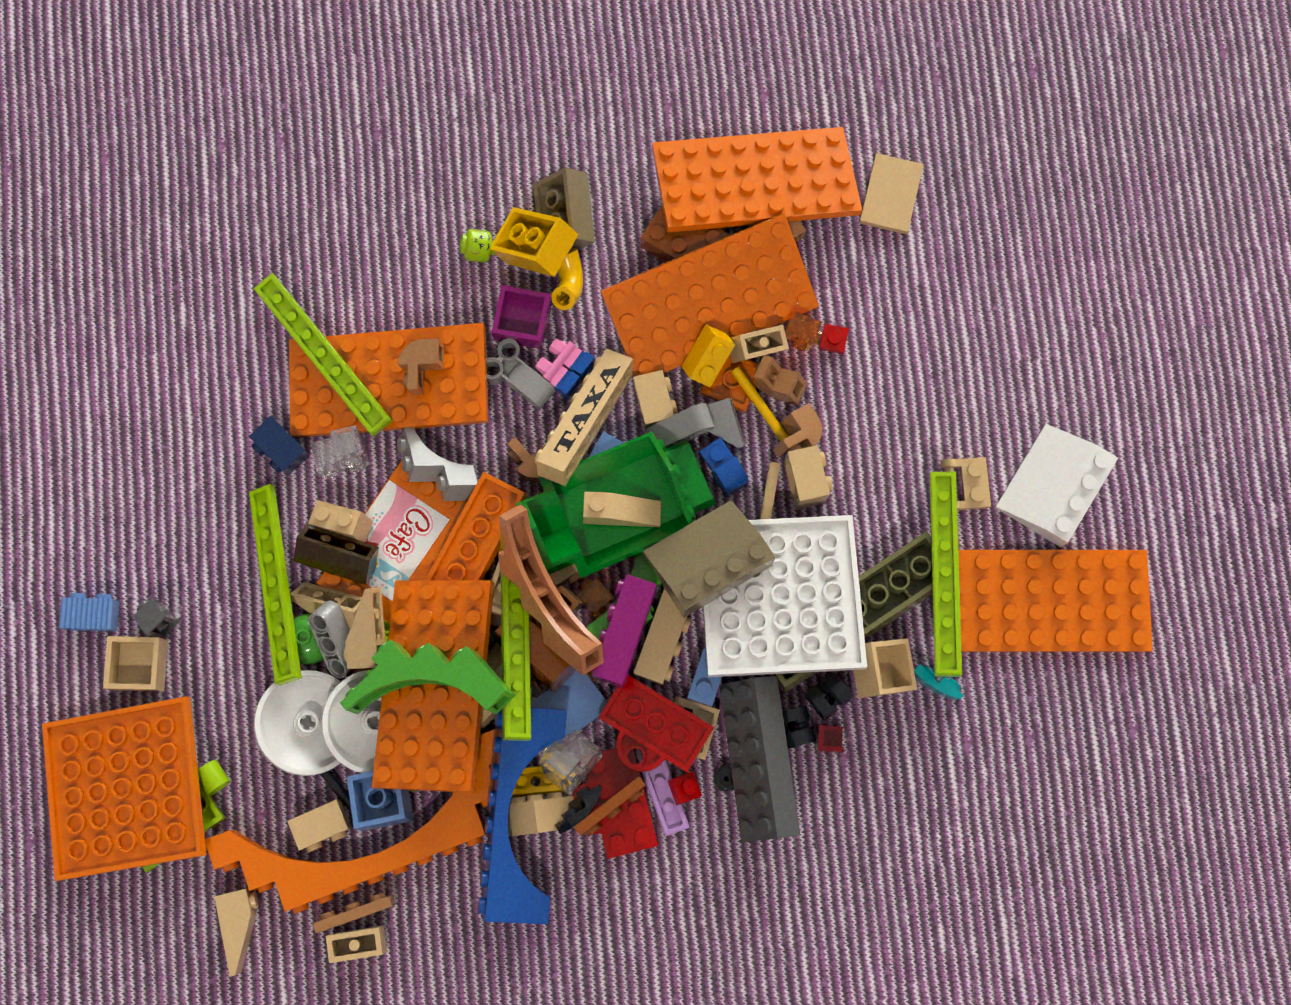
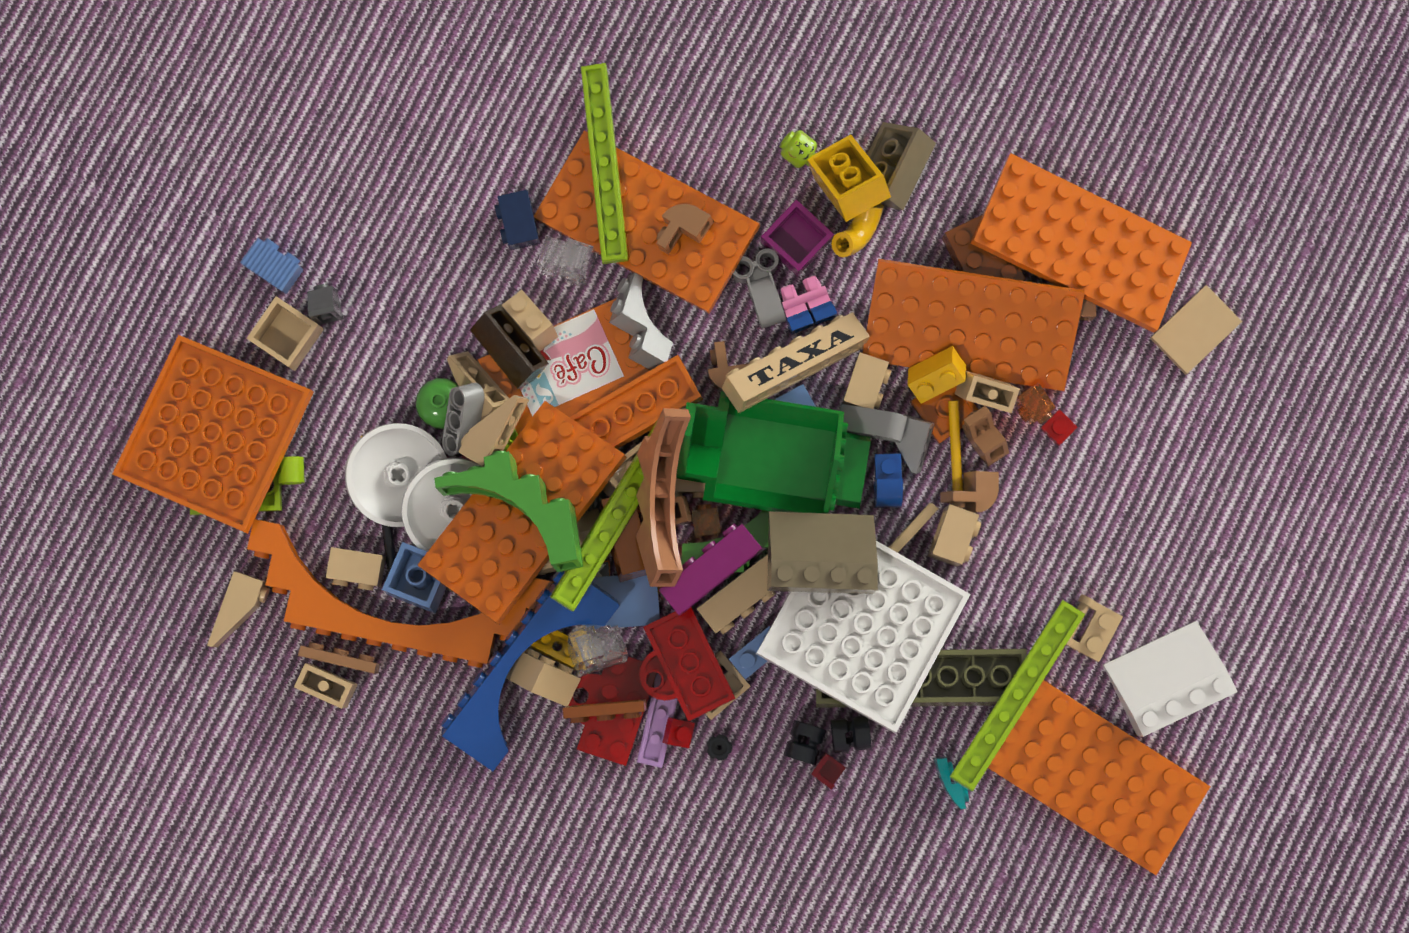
camera: 35 degrees right, 5 degrees up
lime tile [249,484,302,686] -> none
black slope [555,785,602,834] -> none
tan slope [583,492,661,527] -> none
dark grey brick [719,676,801,842] -> none
tan piece [854,638,917,699] -> none

